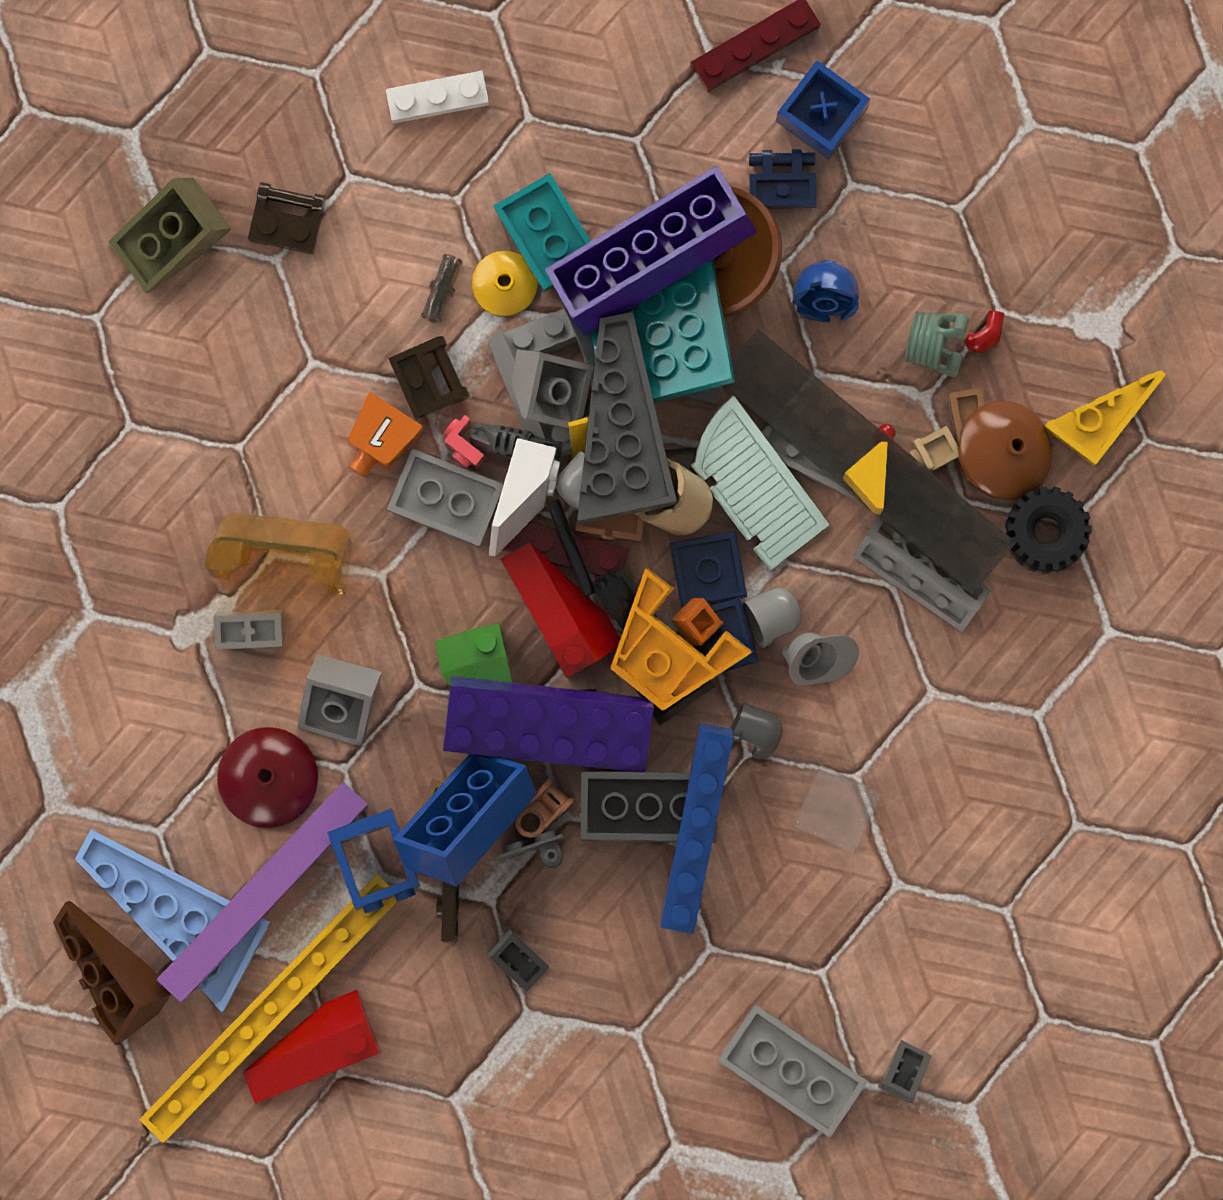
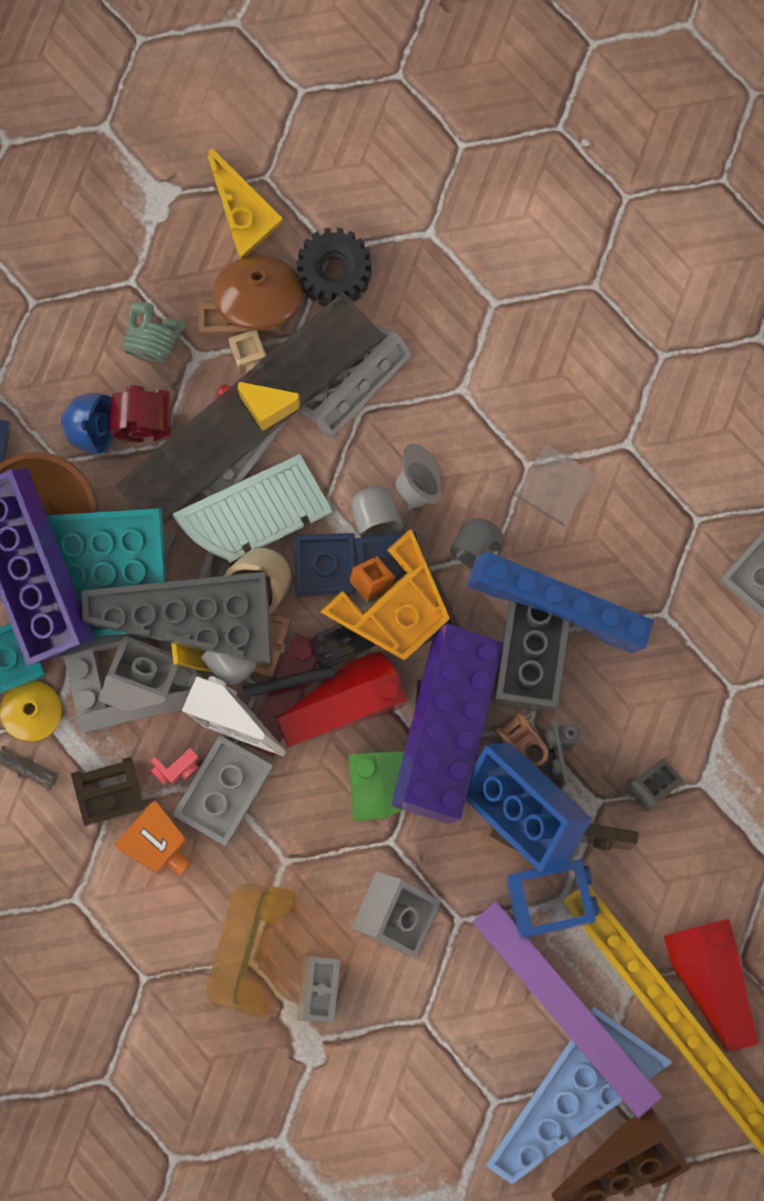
camera: 85 degrees left, 5 degrees down
dark red dish [217,727,318,828] -> none
dark grey hinge [469,424,562,461] -> none
red arm [965,310,1005,353] -> none
none -> dark red brick [110,385,171,443]

